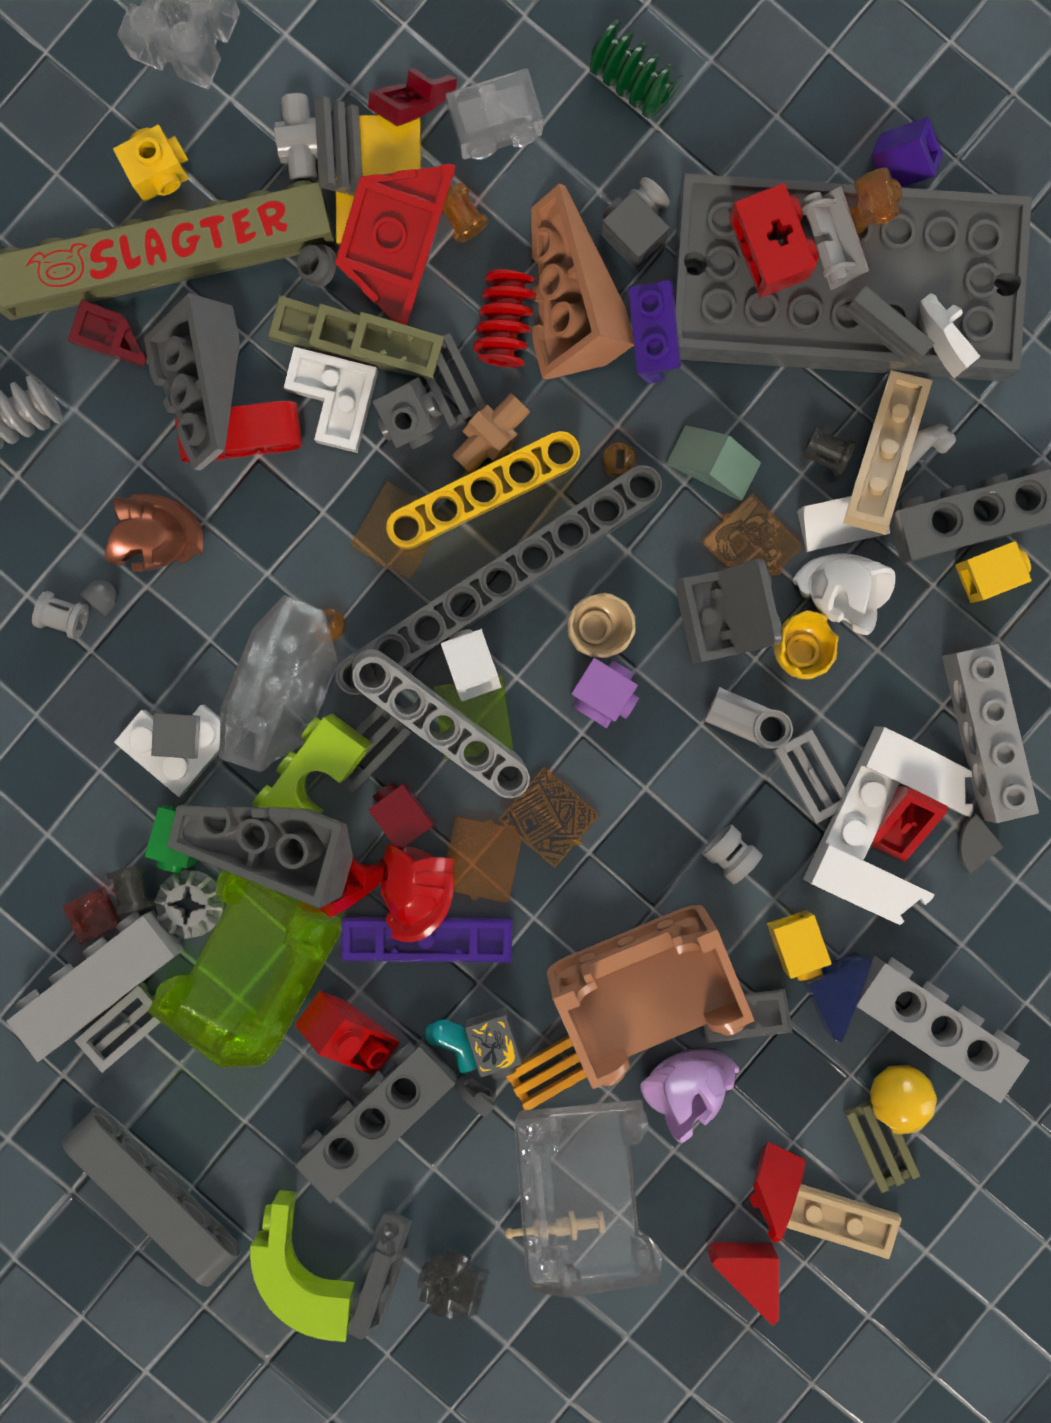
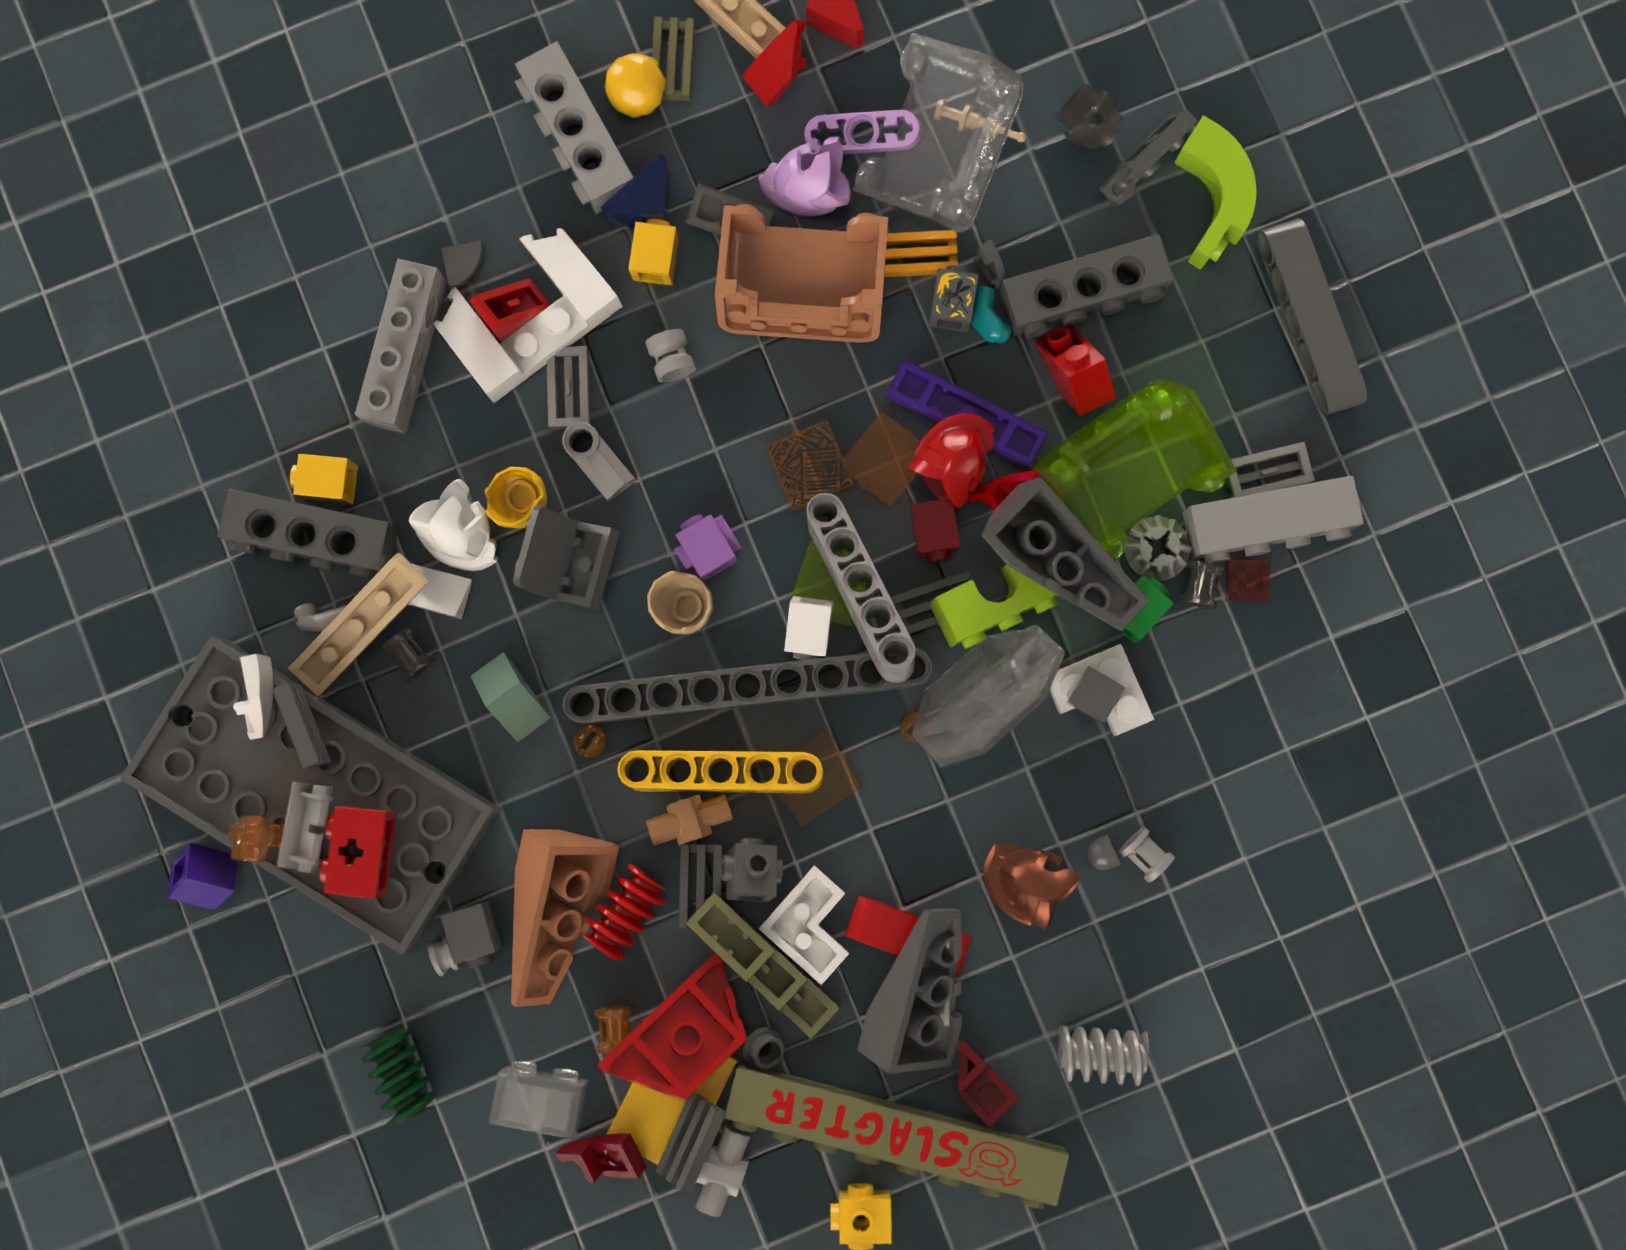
camera: 150 degrees left, 5 degrees down
dark purple bracket [629,280,681,384] -> none
clear orange piece [701,493,803,577] -> none
none -> lavender beam [804,110,923,154]

